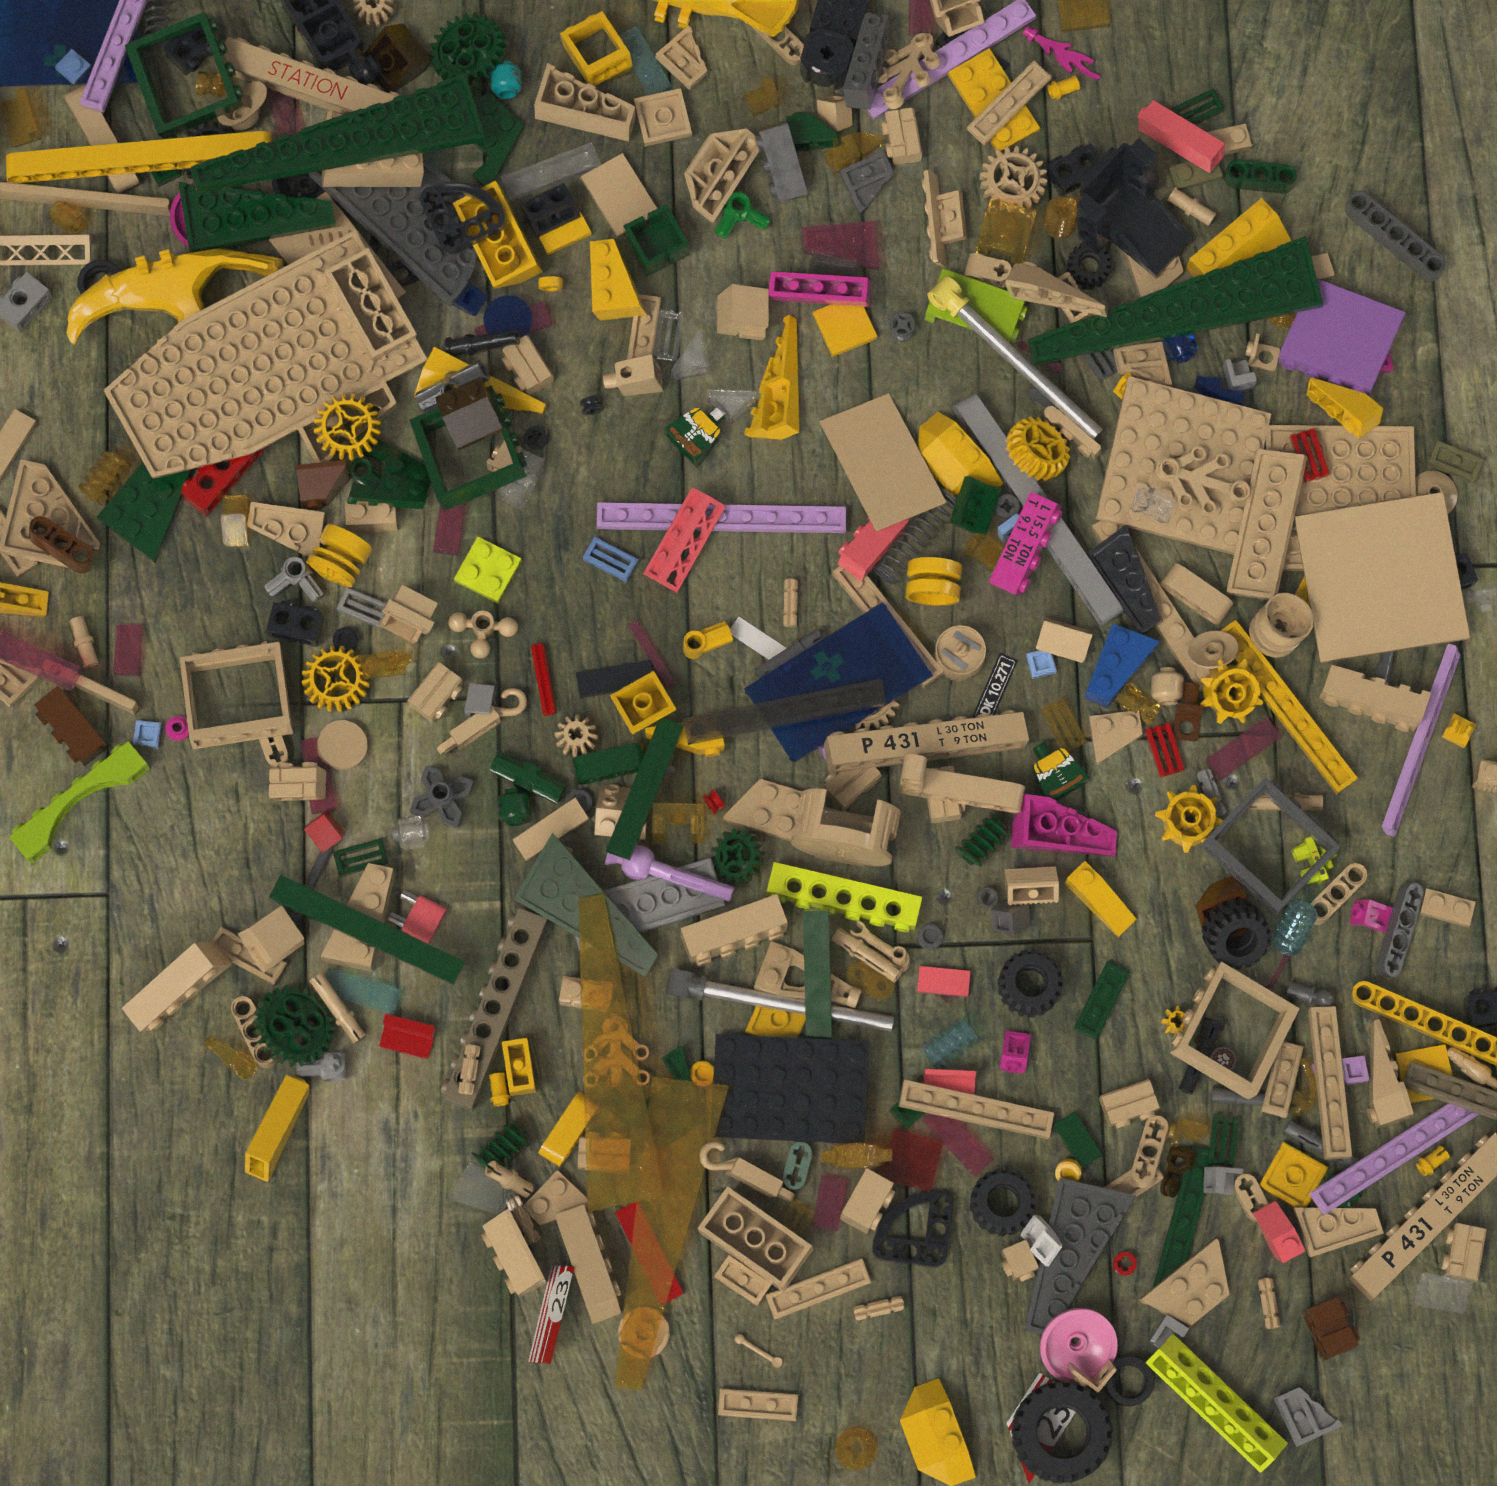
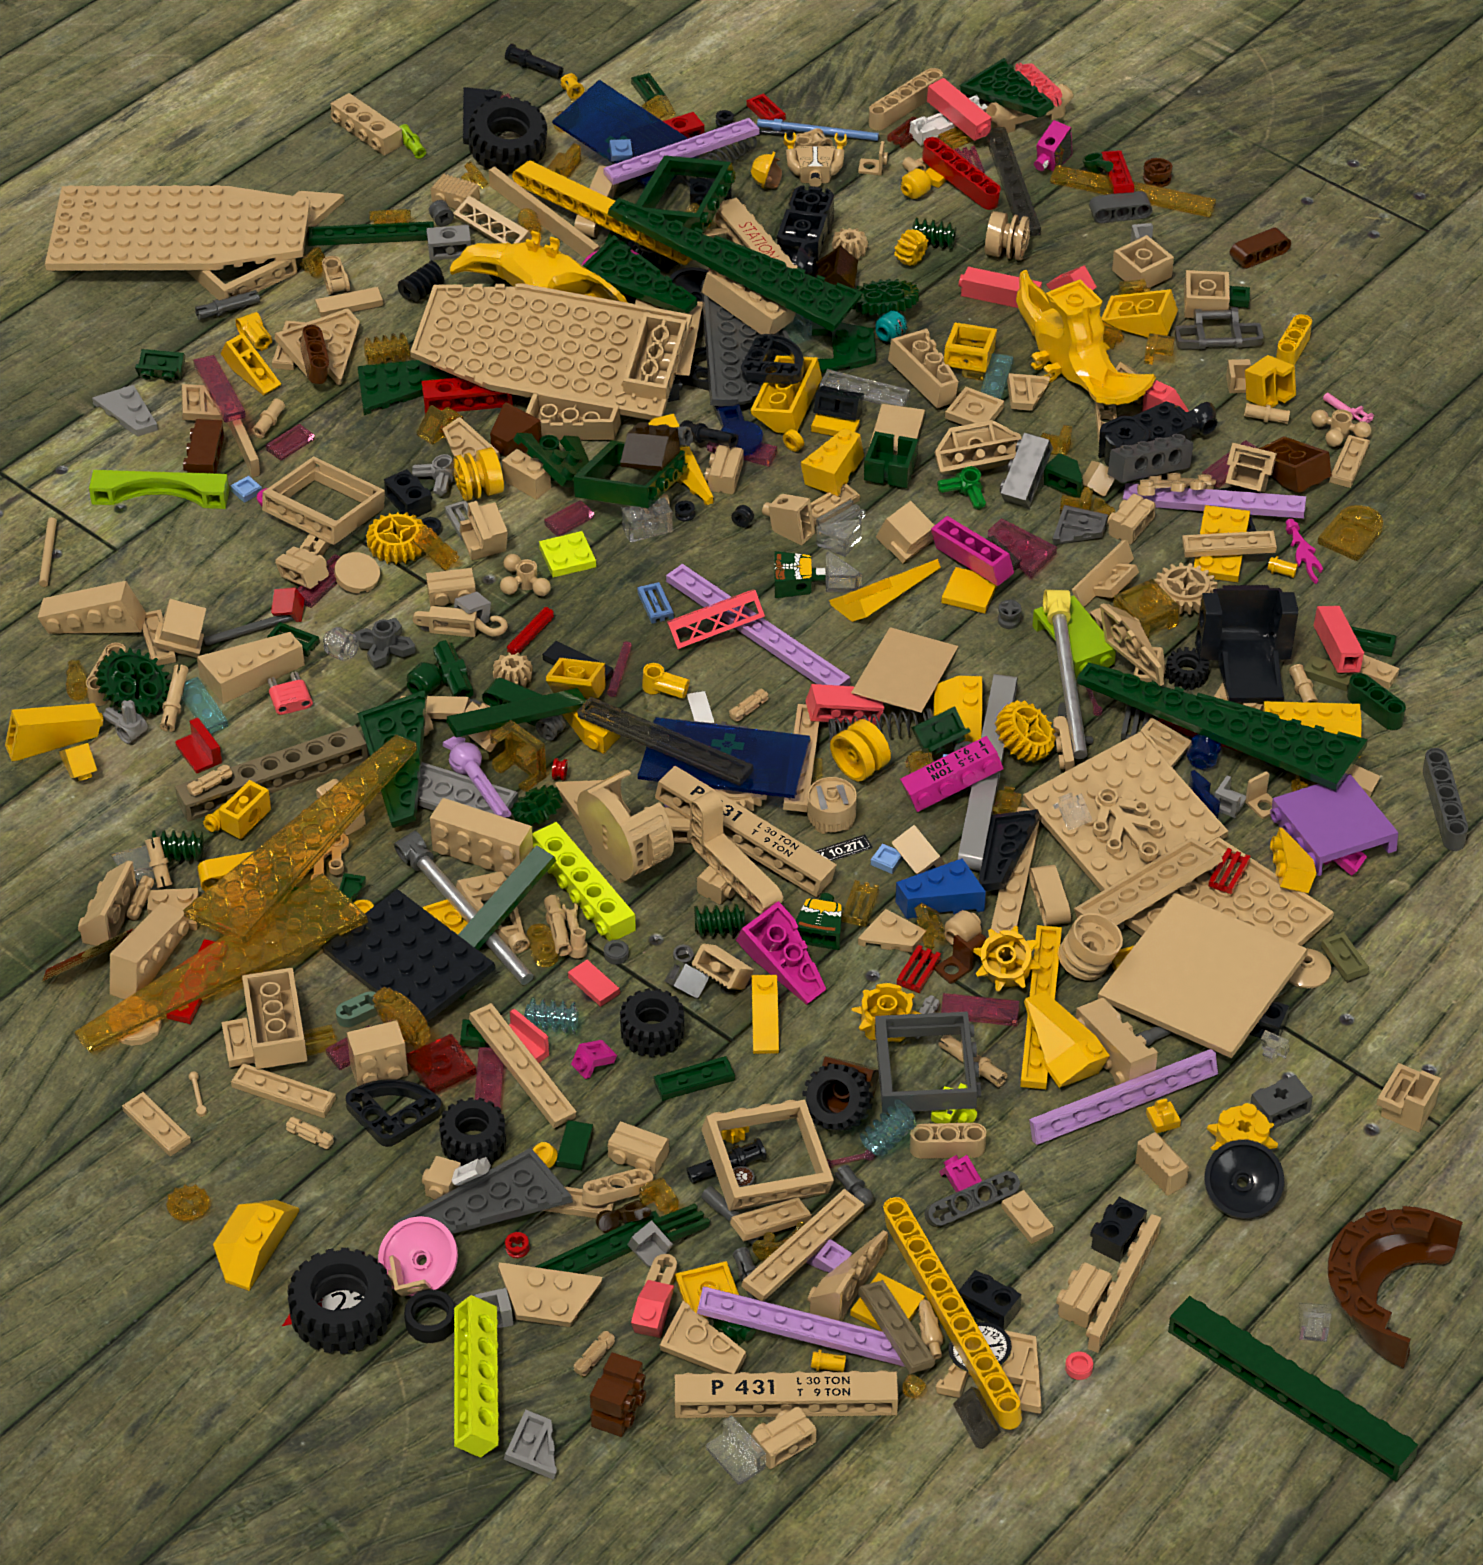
camera: 45 degrees right, 30 degrees down
dark green tile [269,875,465,986] -> none
yellow gear [314,393,381,461] -> none
tan piece [699,1141,795,1202] -> none
clear yellow piece [1043,196,1077,239] -> none
tan dish [1188,631,1238,669] -> none
none -> tan bar [39,517,57,587]
none -> yellow slope [59,743,97,781]
none -> black piece [398,260,445,302]
none -> clear yellow tile [993,786,1022,814]
none -> yellow wedge [1024,992,1110,1088]

